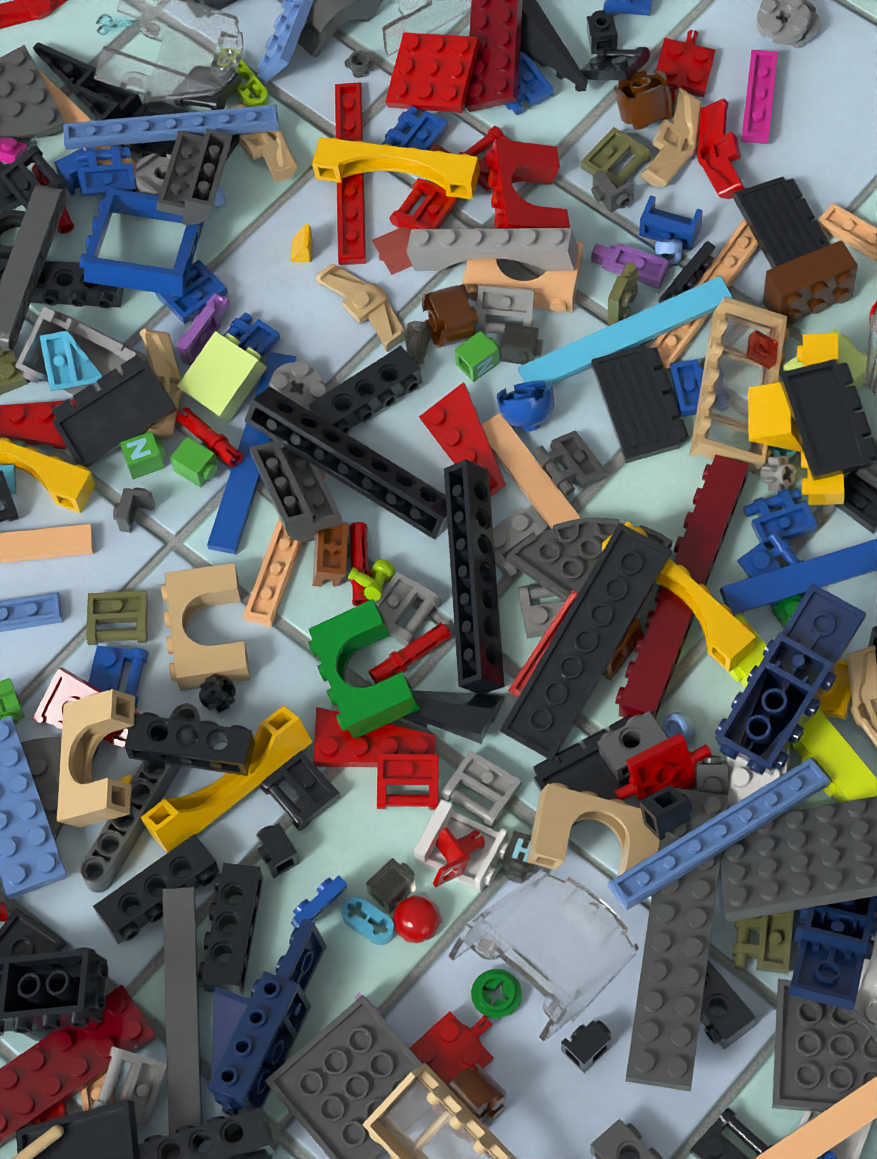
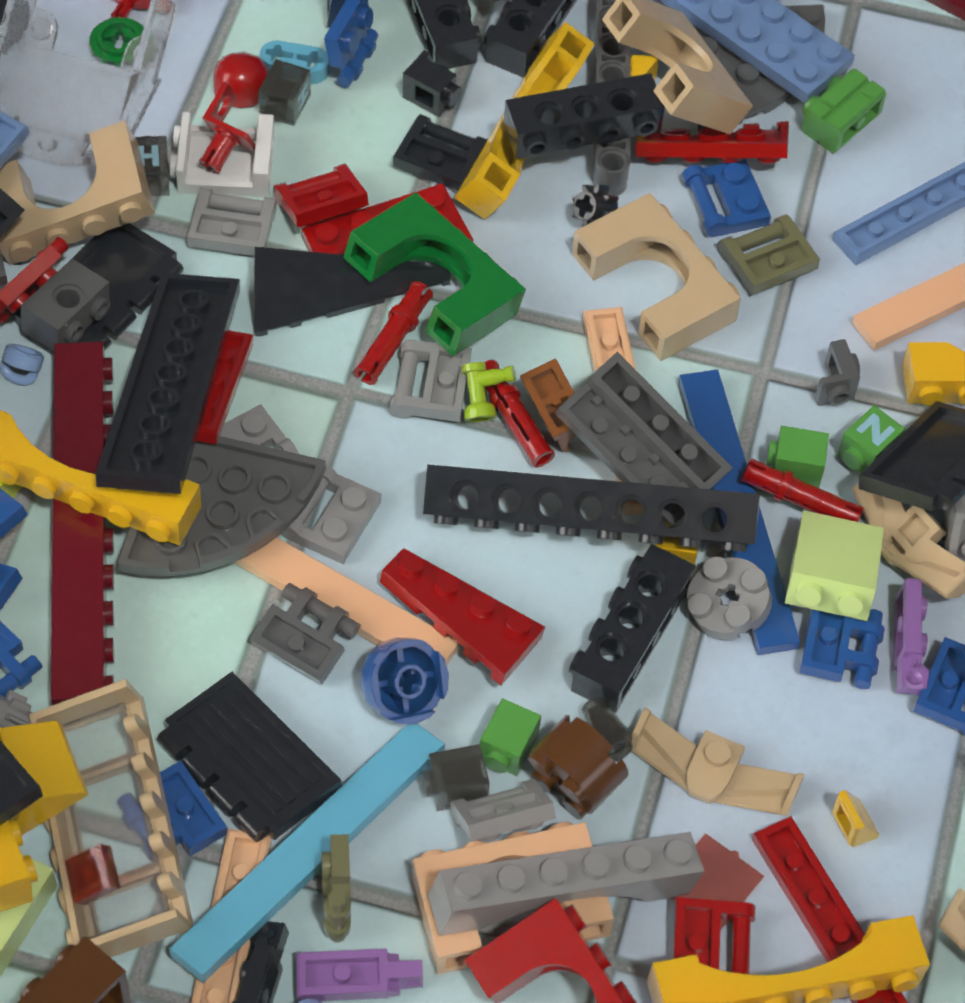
camera: 145 degrees right, 5 degrees down
black brick [444,459,505,694] -> none

